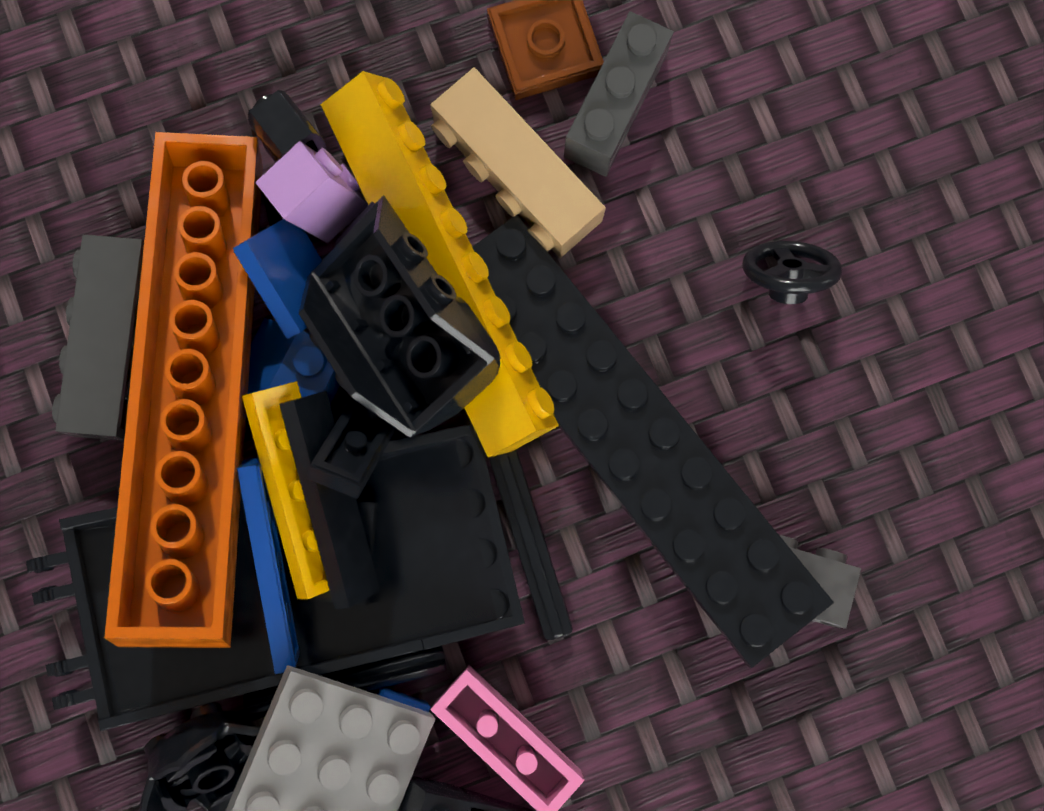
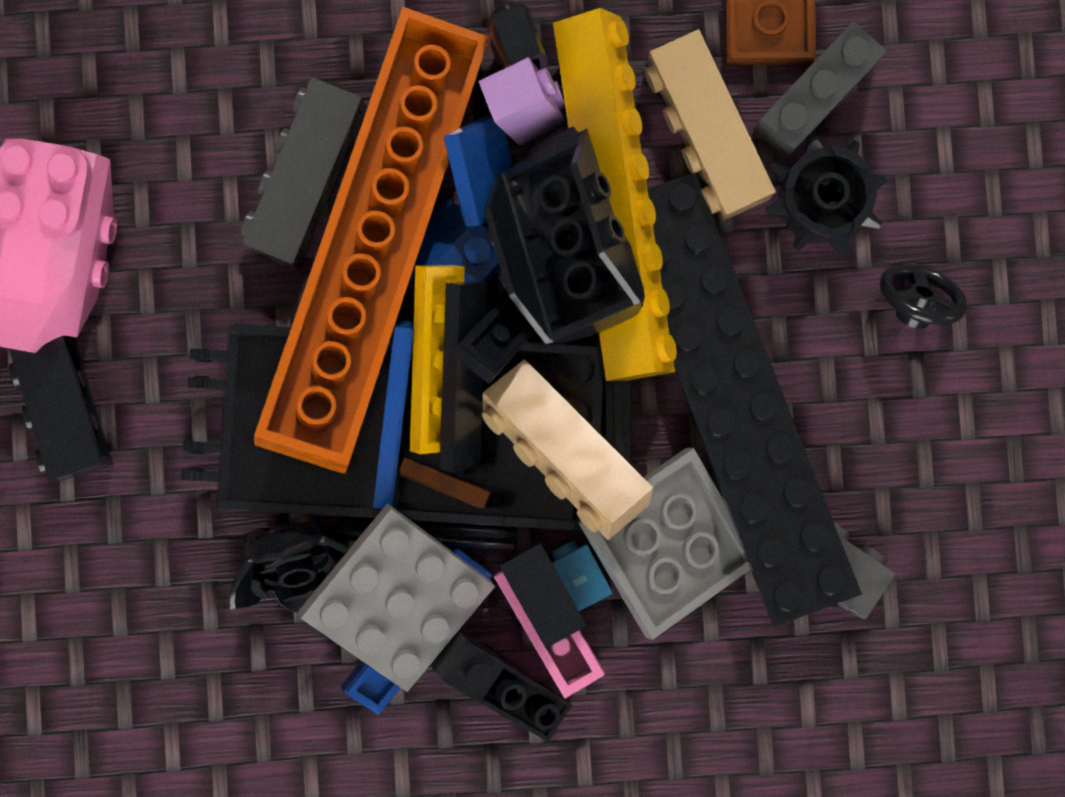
camera: 20 degrees right, 5 degrees up
none -> reddish brown tile [398,457,493,509]
none -> tan brick [482,359,653,540]
none -> black tile [499,543,587,649]
none -> dark azure brick [550,540,613,611]
none -> light grey plate [578,448,750,640]
none -> black brick [765,134,888,256]

